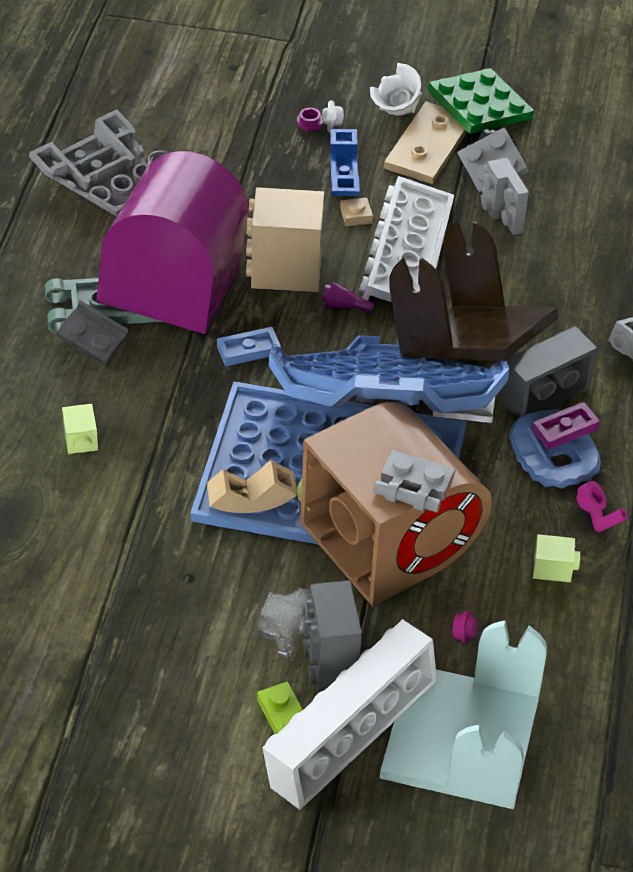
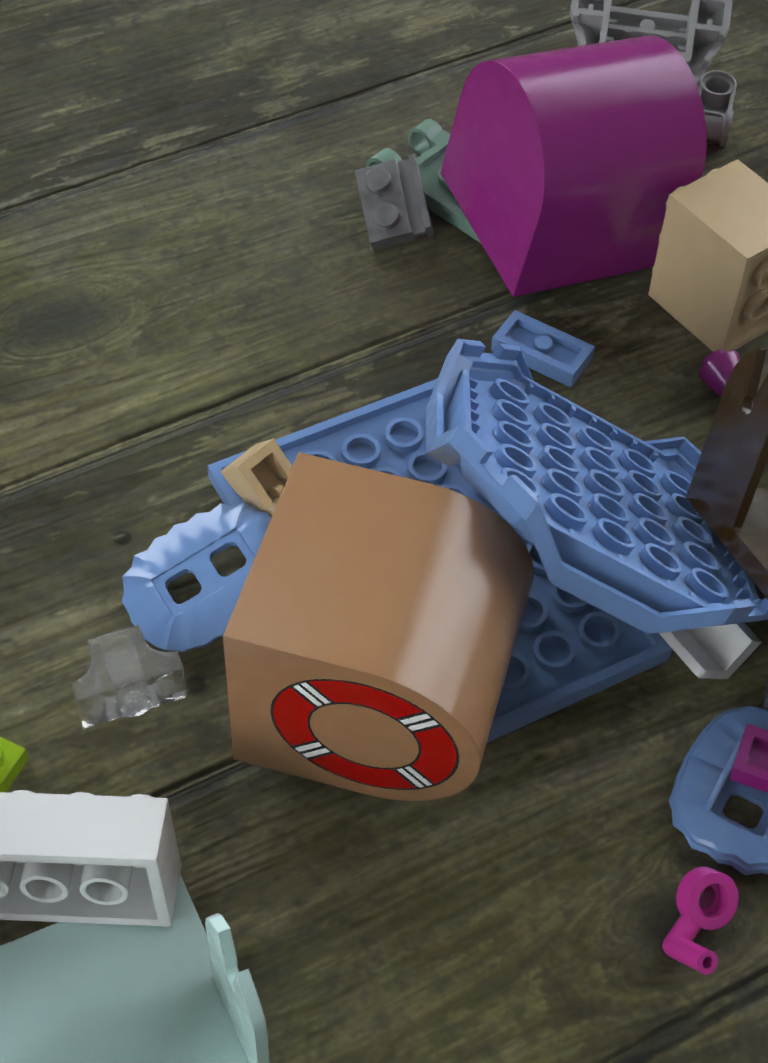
camera: 50 degrees right, 5 degrees up
yellowish green brick [62,404,98,454] -> none
dark grey brick [303,580,362,694] -> none
light grey plate [373,450,455,513] -> none
dark pink plate [453,611,478,644] -> none
yellowish green brick [533,534,580,582] -> none
none -> medium blue piece [122,502,271,652]

